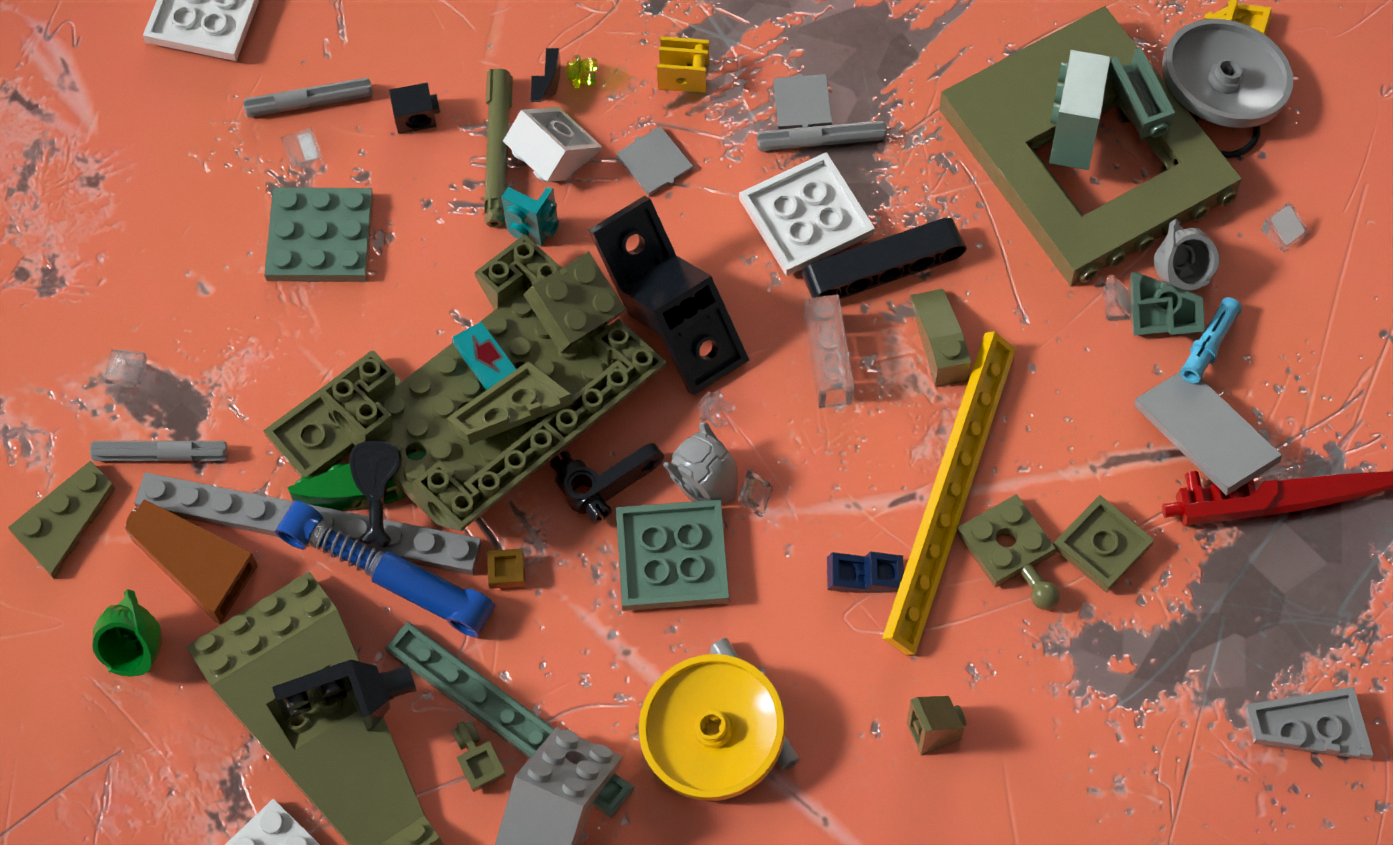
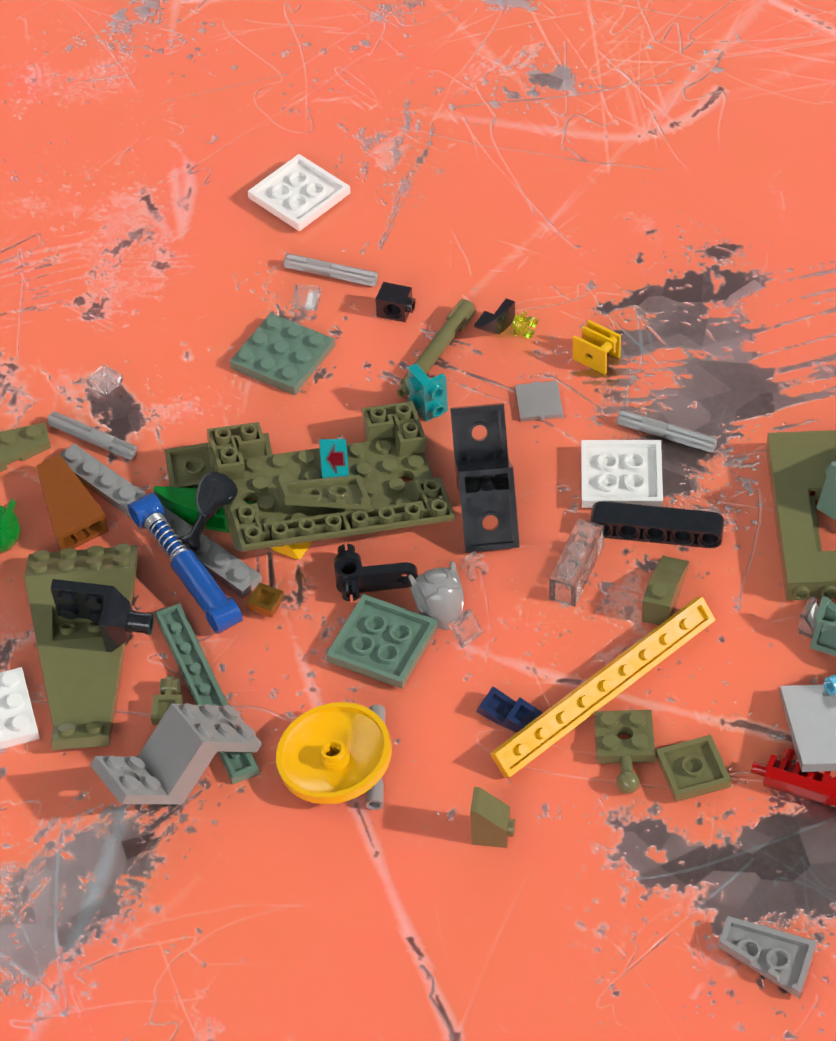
camera: 30 degrees right, 15 degrees down
white slope [503,107,603,182] -> none
olive piece [523,251,626,352] -> none
light grey piece [773,73,832,130] -> none

